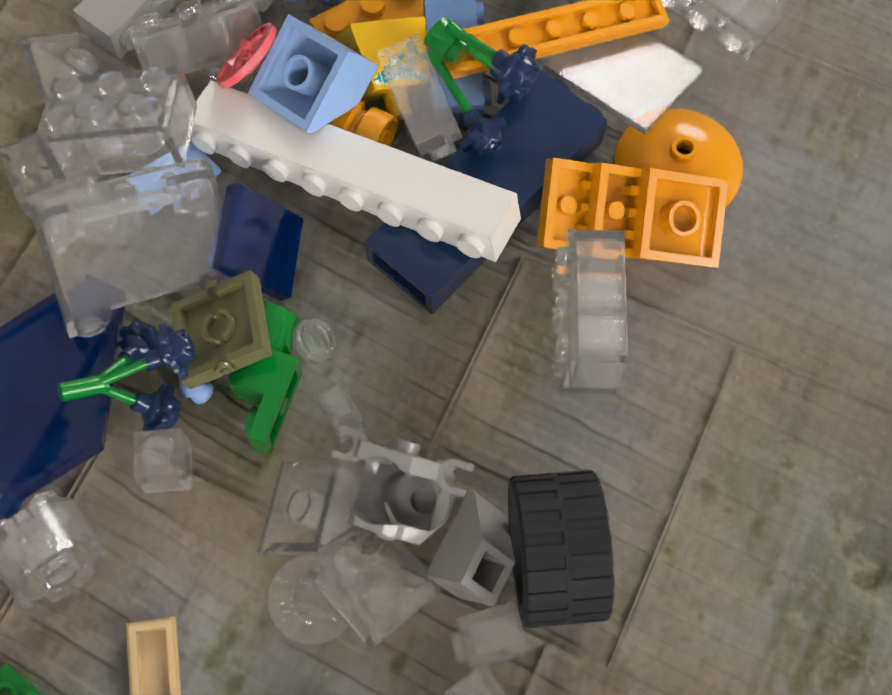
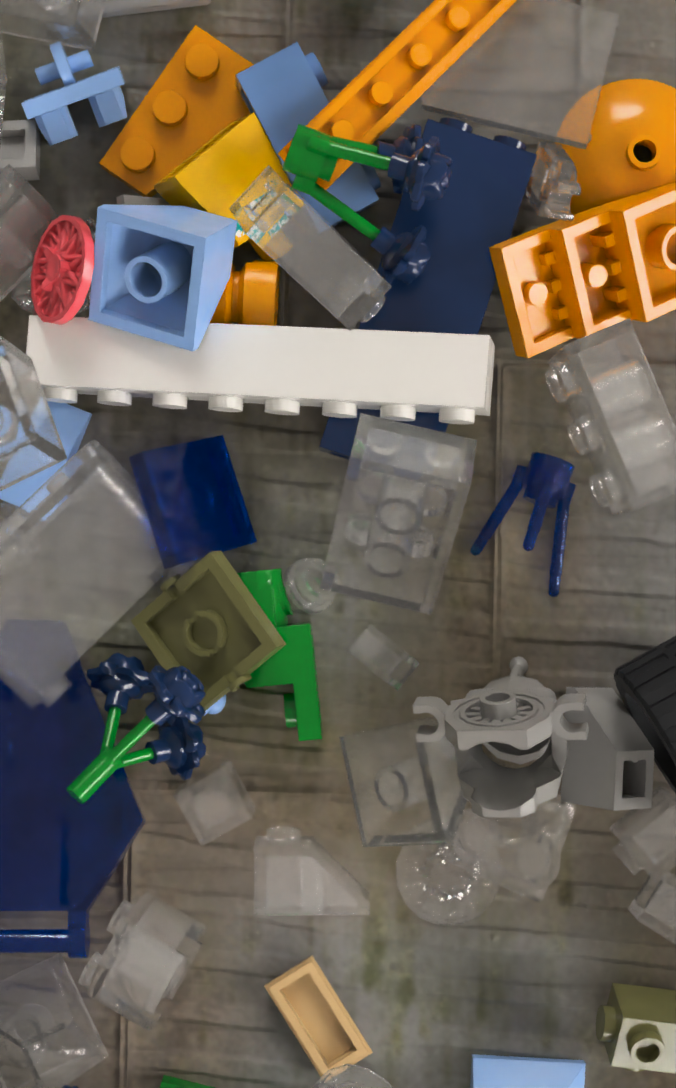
camera: 20 degrees left, 20 degrees up
none -> clear slope [254,827,370,916]
none -> clear brick [320,413,477,615]
none -> clear blue plant [470,452,576,597]
none -> clear plate [526,141,581,221]

